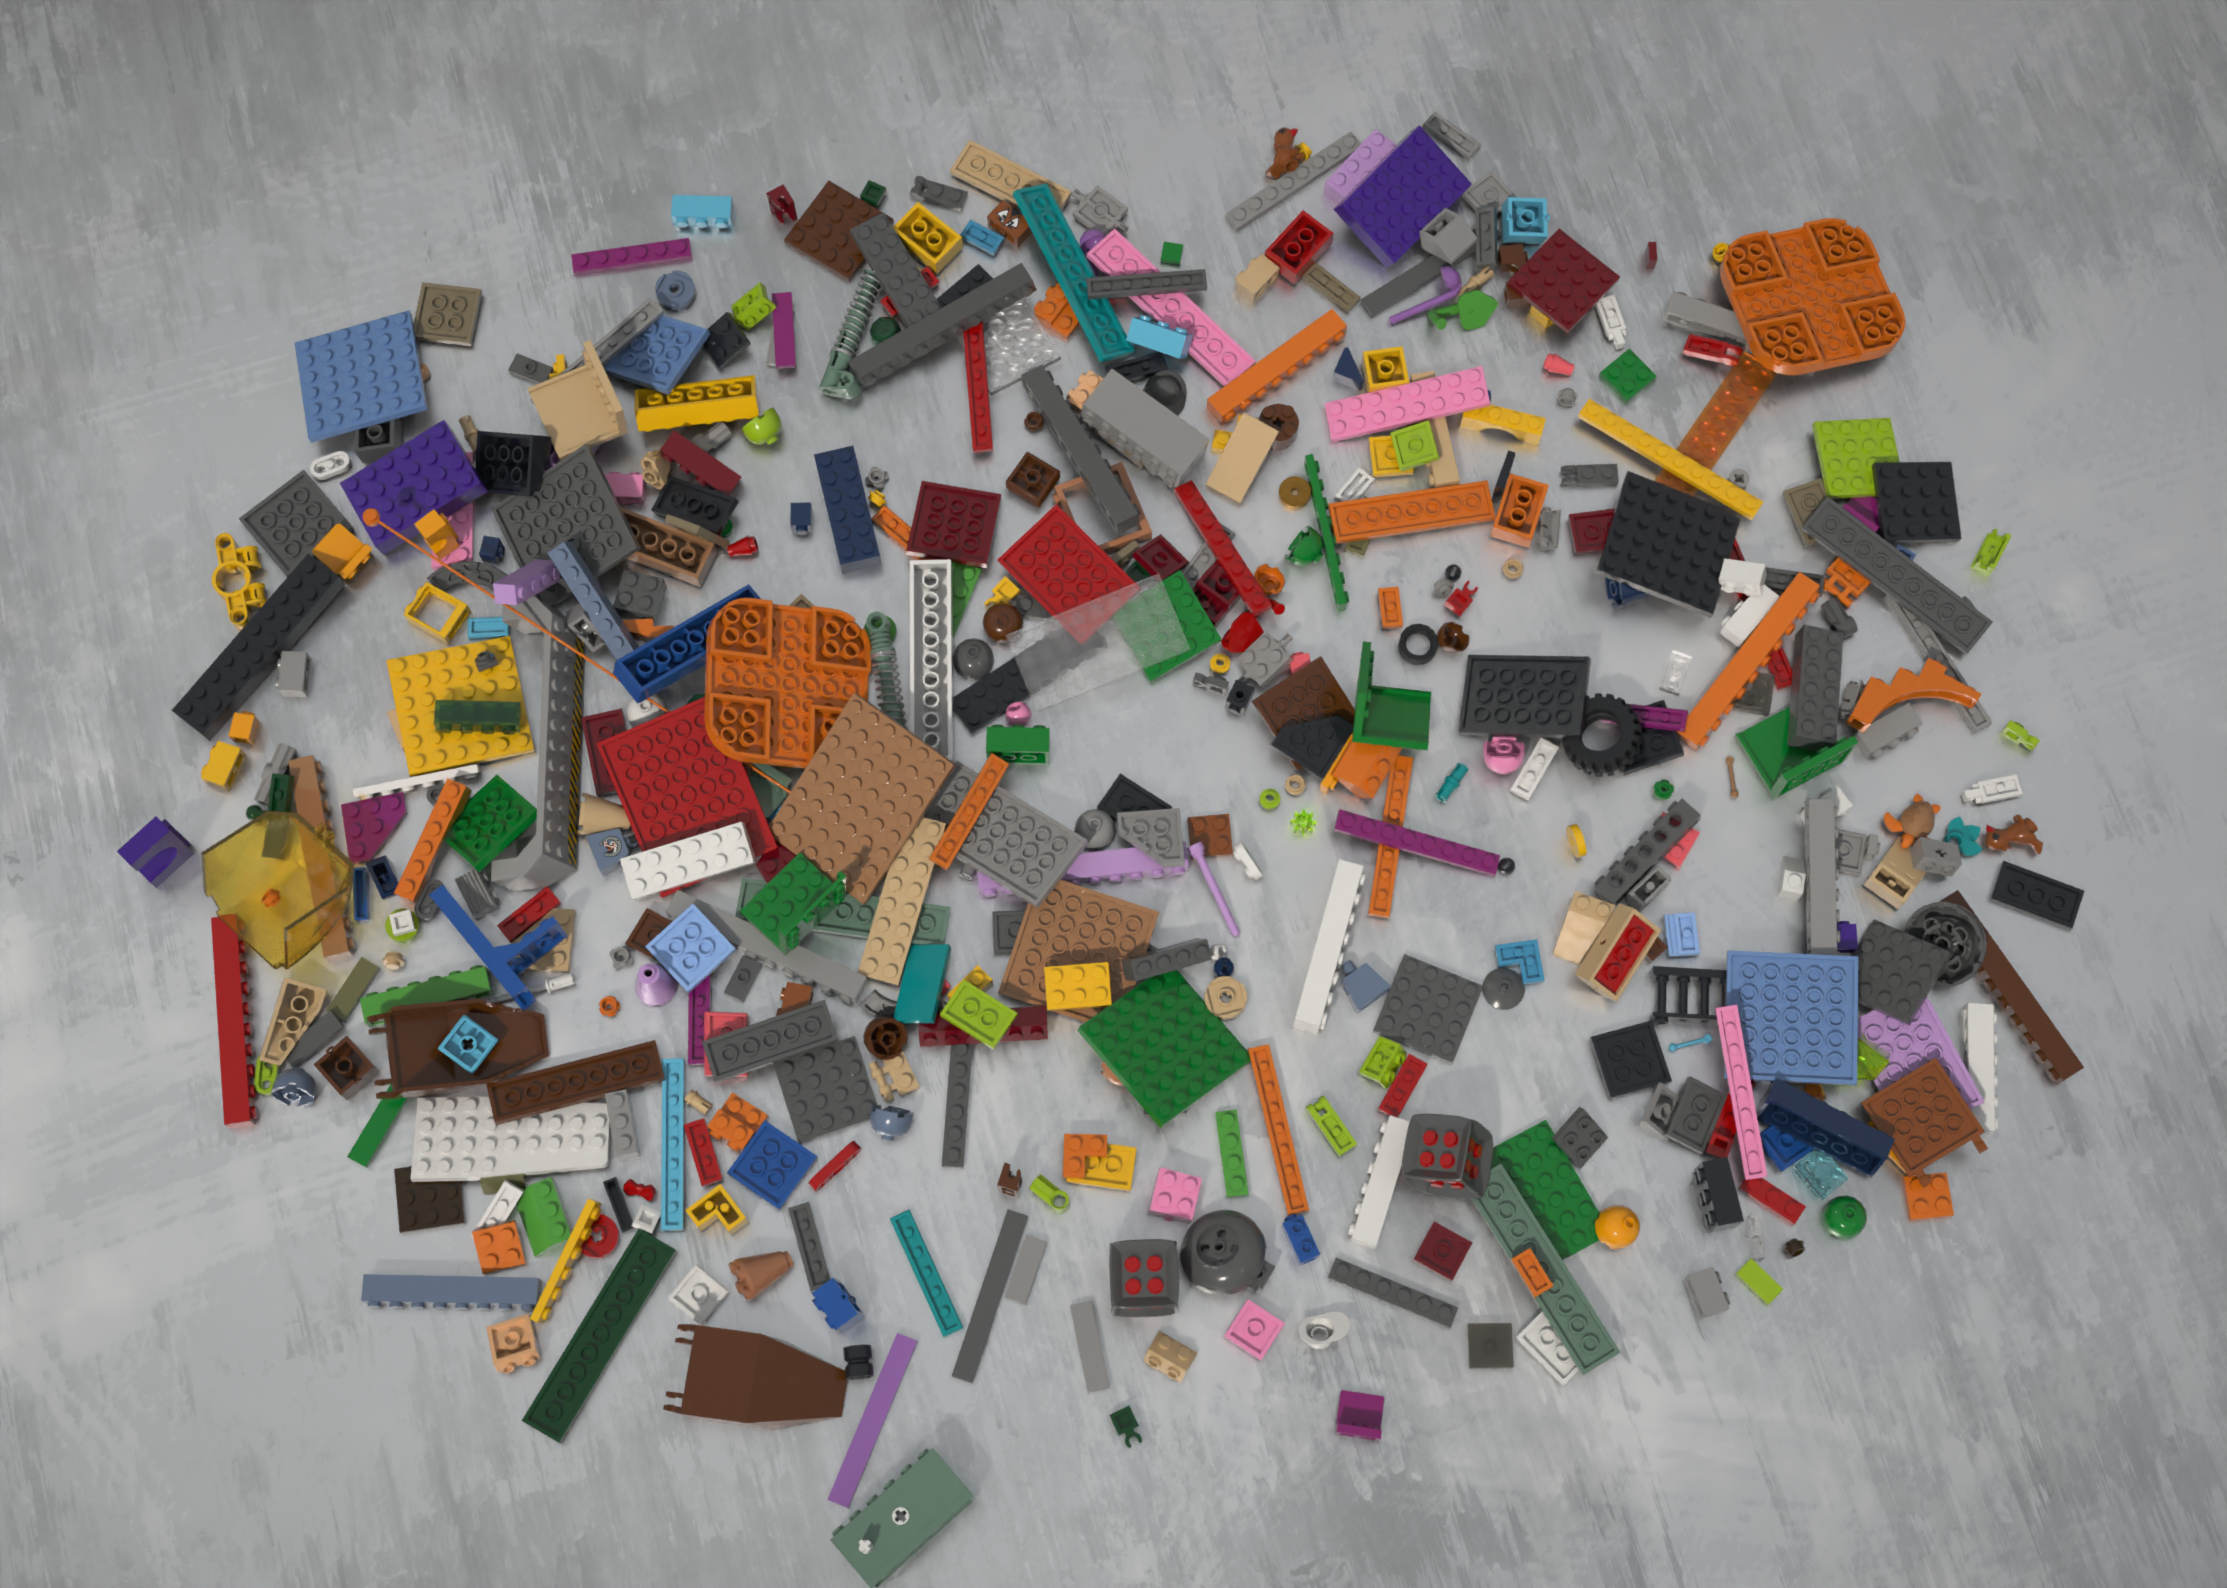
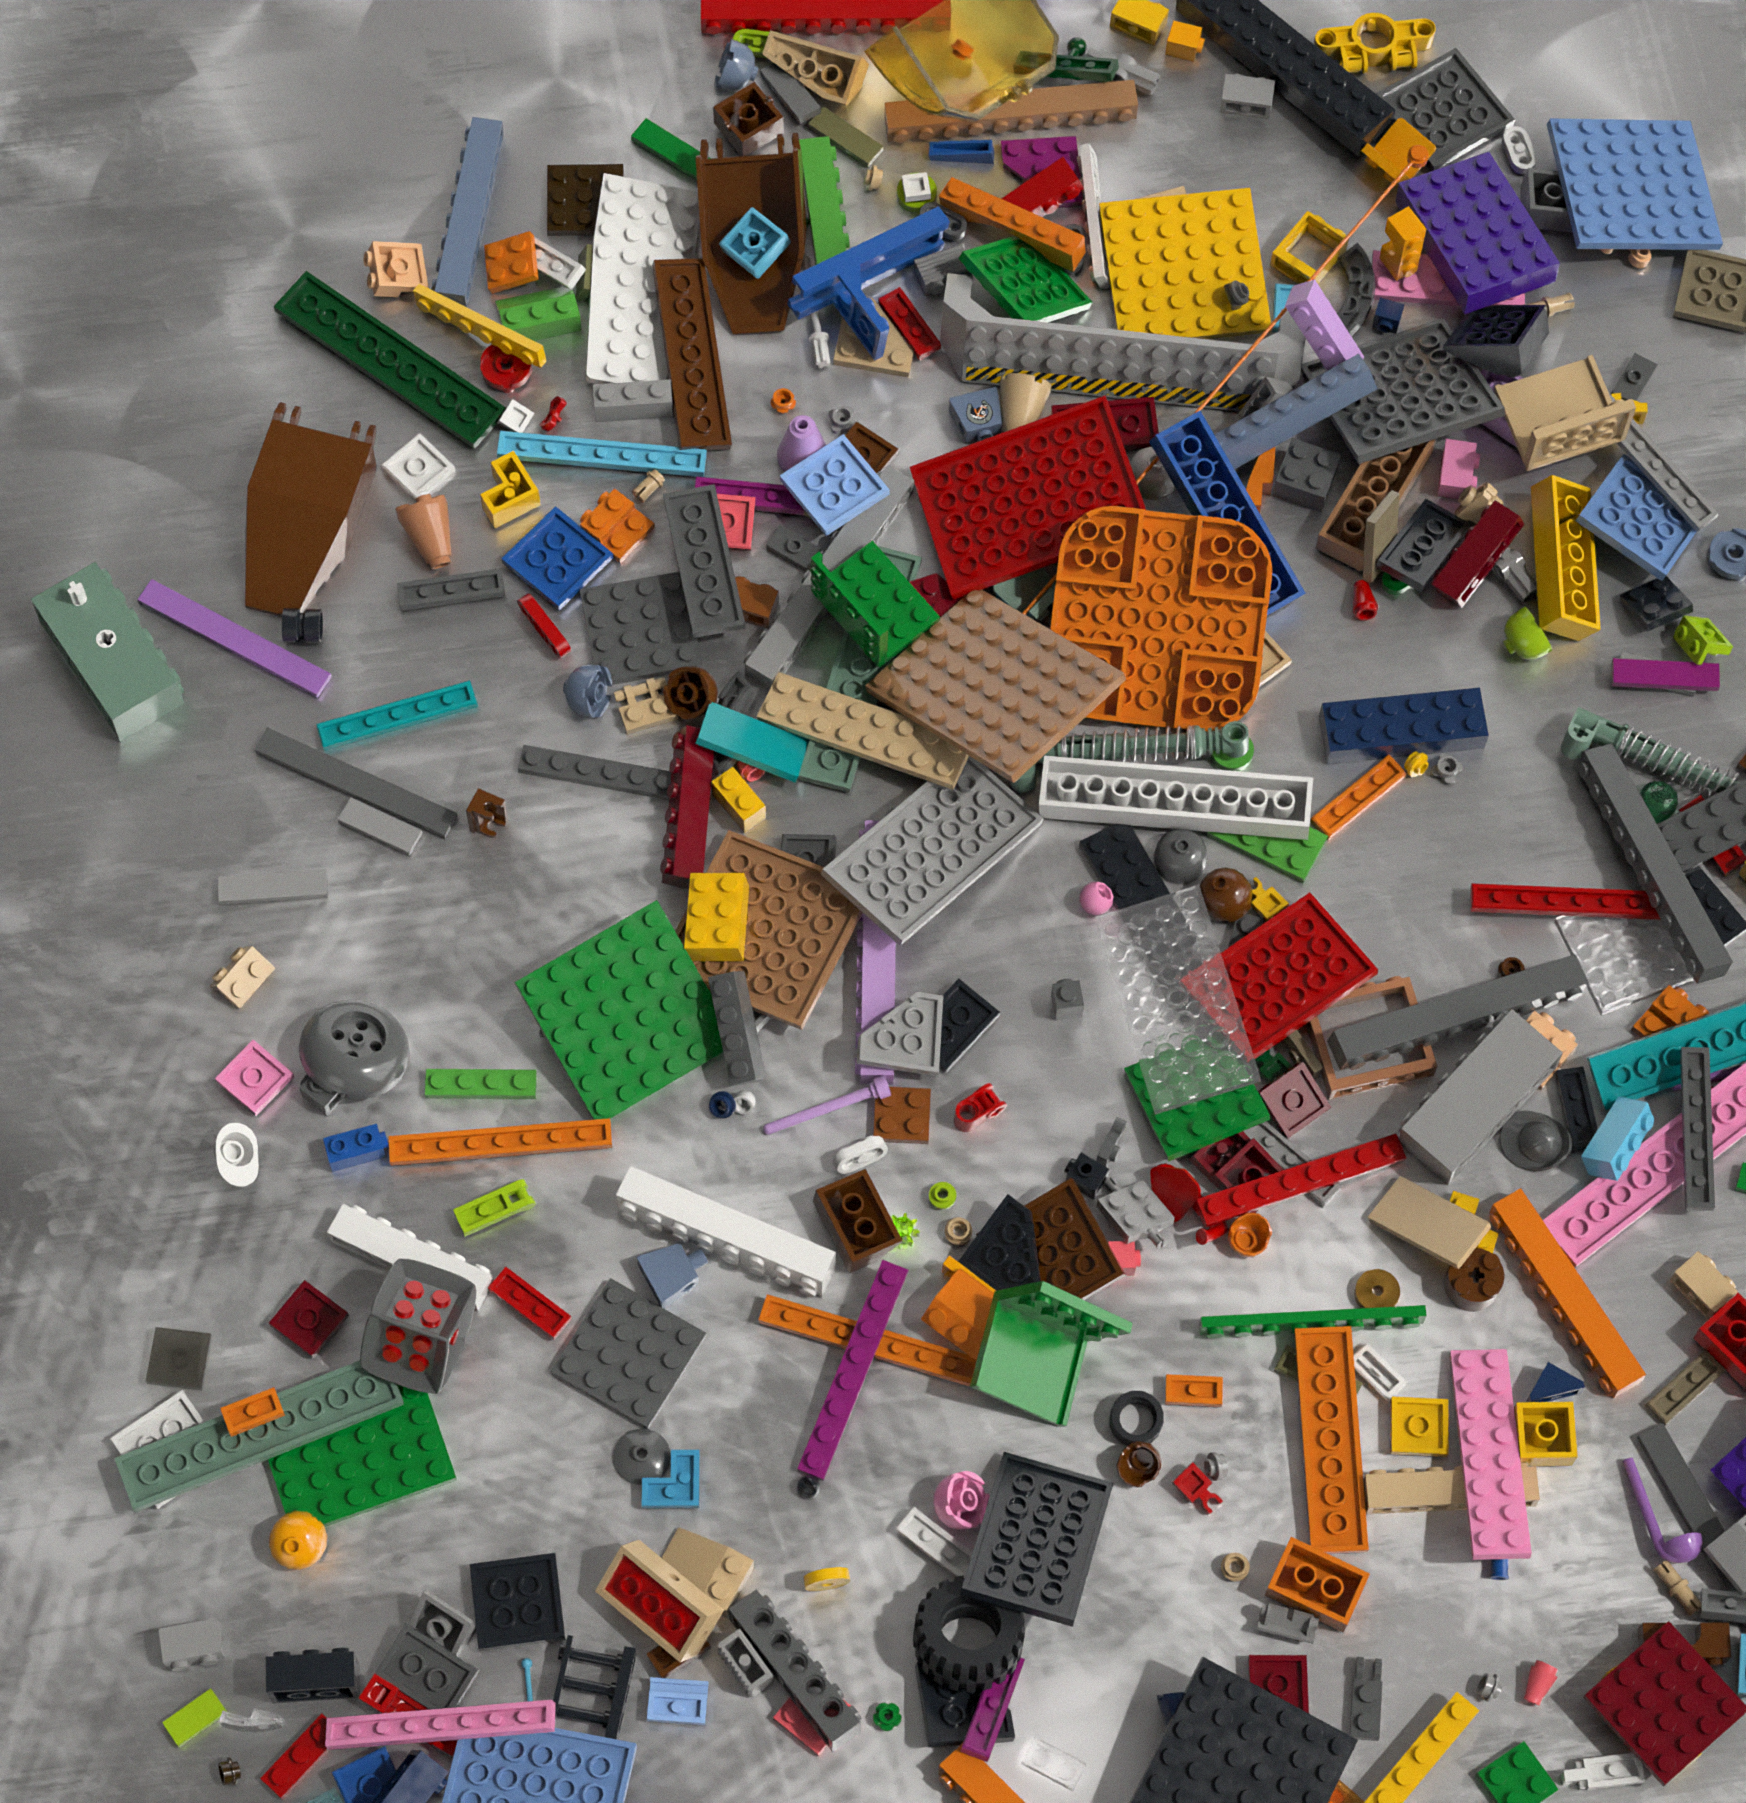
camera: 95 degrees right, 5 degrees down
dark blue slope [366,855,399,899] -> none
clear green brick [434,700,522,735] -> none
black piece [603,1177,635,1233] -> none
white brick [620,822,757,900] -> none
red plate [684,1118,723,1187] -> none
dark blue brick [790,502,813,535] -> none
blue brick [812,1278,865,1332] -> none
dark red plate [906,481,1001,568] -> none
orange plate [928,753,1009,870] -> none
lime plate [940,980,1018,1050] -> none
green brick [986,724,1051,764] -> none
reddish brown brick [1006,452,1060,507] -> none
lime piece [1029,1174,1070,1214] -> none
orange plate [1063,1134,1107,1179] -> none
yellow plate [1066,1144,1137,1192] -> none
light grey cylinder [1074,809,1116,851] -> none
dark grey piece [1109,1239,1179,1317] -> none
dark green plate [1109,1406,1142,1448] -> none
bright pink brick [1147,1167,1202,1224] -> none
tan plate [1204,976,1247,1020] -> none
yellow plate [1210,654,1230,674] -> none
green cylinder [1284,526,1323,567] -> none
dark grey plate [1327,1258,1458,1329] -> none
magenta bracket [1335,1390,1384,1441] -> none
lime bracket [1359,1036,1407,1089] -> none
lime plate [1390,420,1440,472] -> none
bright green piece [1427,289,1498,330] -> none
teal pin [1435,763,1469,803] -> none
black hinge [1445,564,1462,582] -> none
yellow arch [1460,405,1546,446] -> none
black tile [1492,450,1516,504] -> none
dark grey plate [1551,1107,1608,1169] -> none
none -> reddish brown slope [813,1169,903,1274]
none -> red piece [954,1083,1007,1132]
none -> red brick [1001,157,1084,217]
none -> dark grey brick [1051,979,1084,1021]

